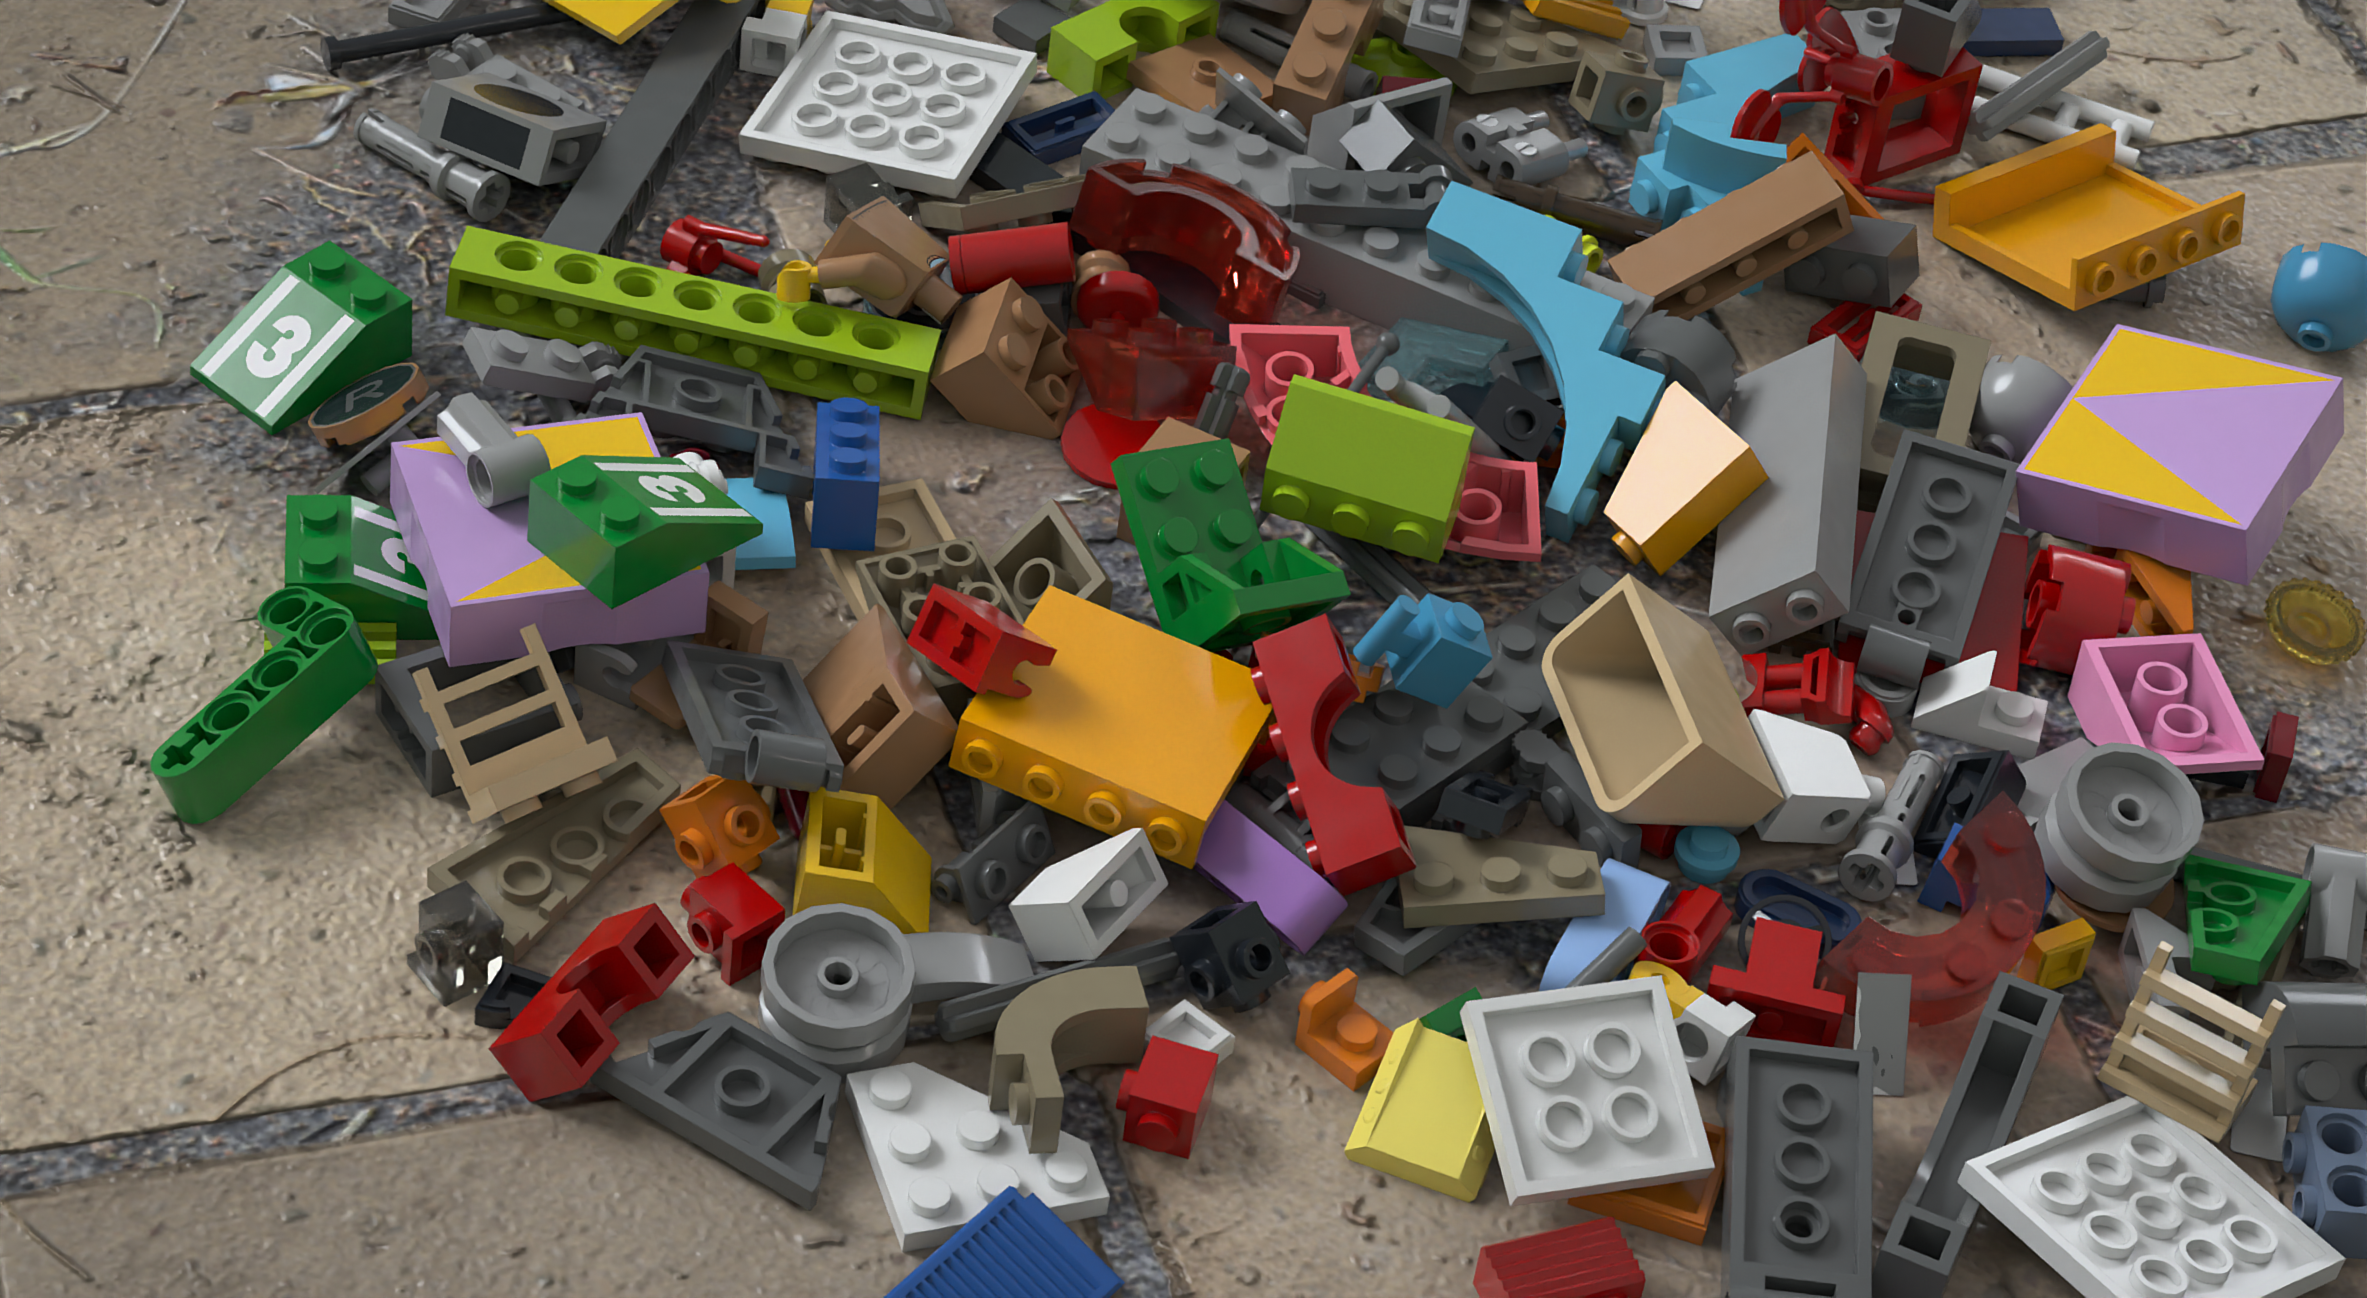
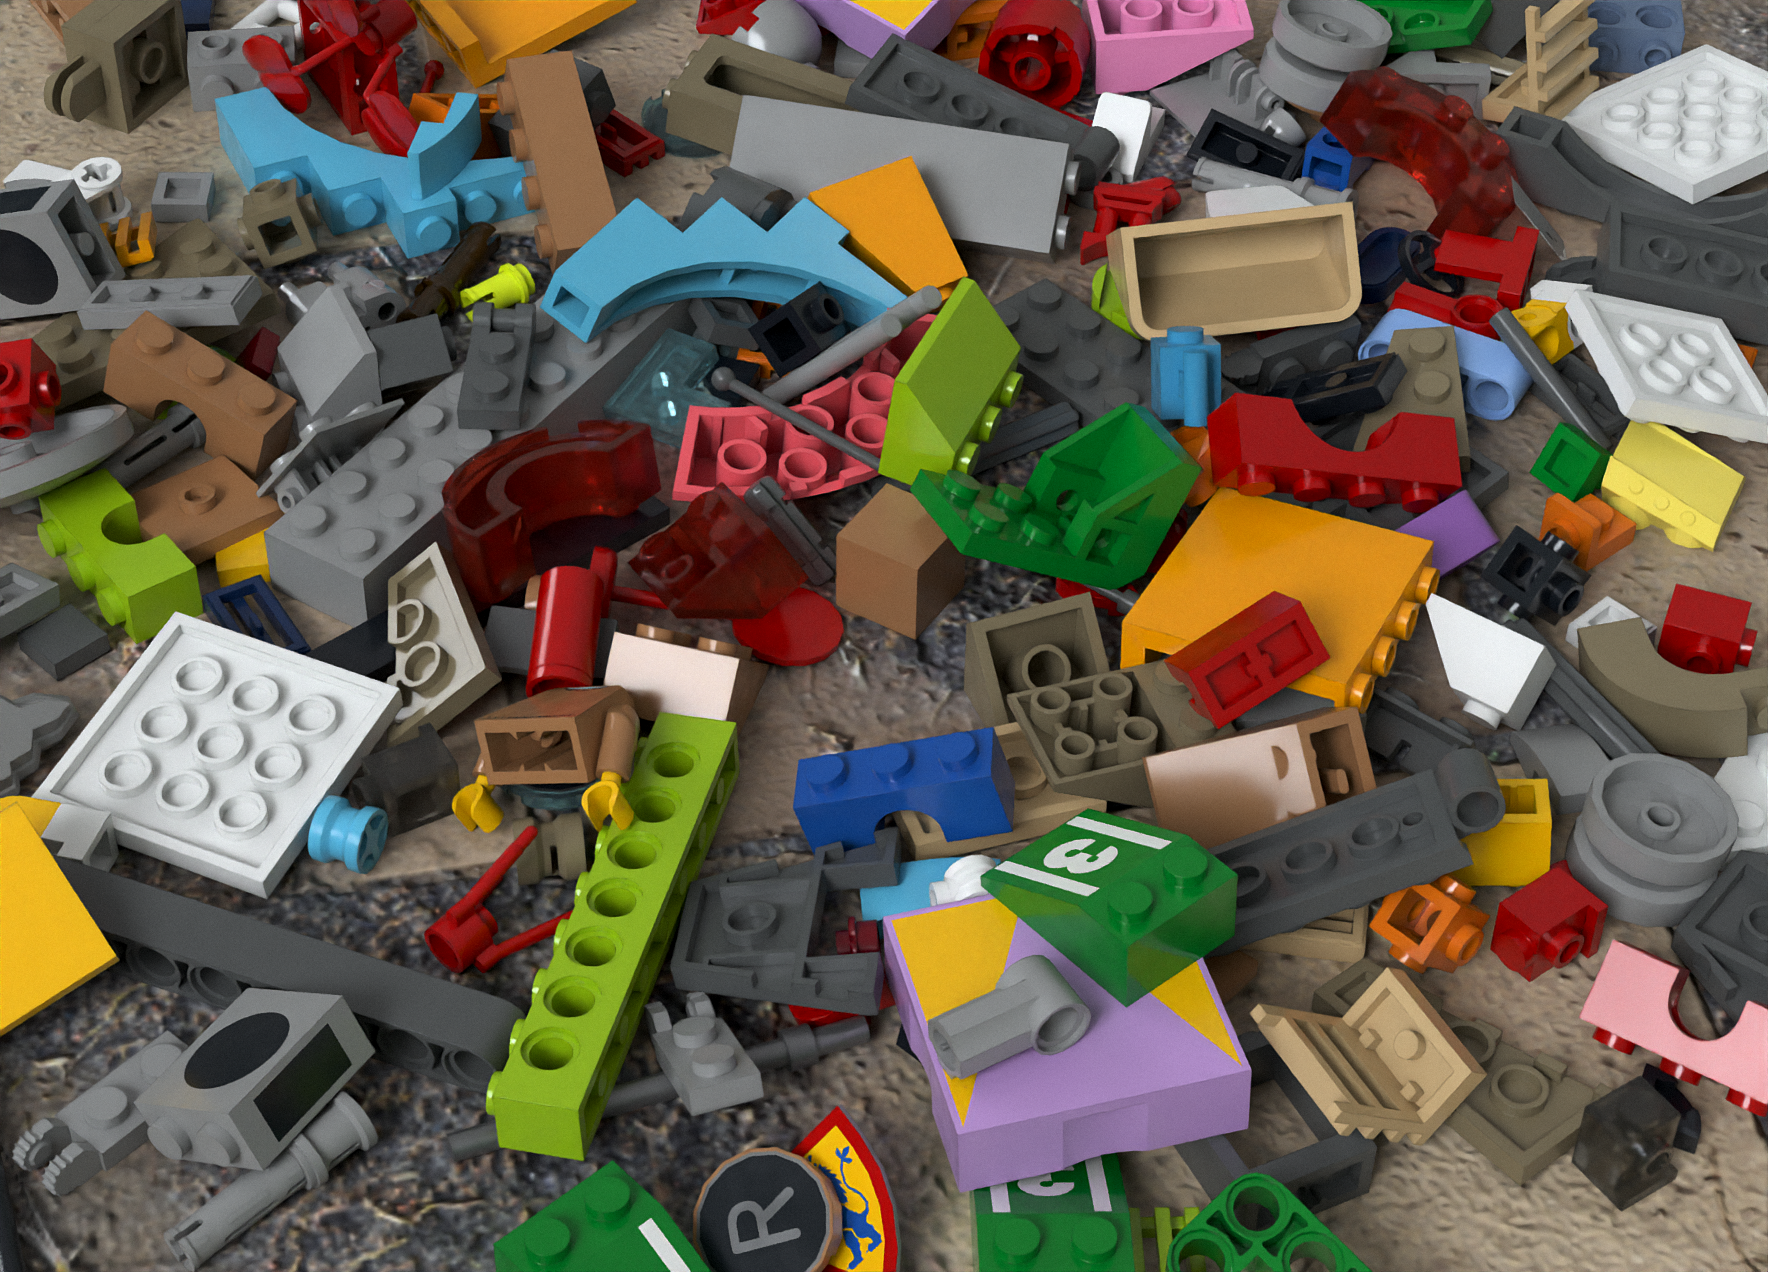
camera: 80 degrees left, 0 degrees up
none -> medium azure wheel [308,795,388,874]

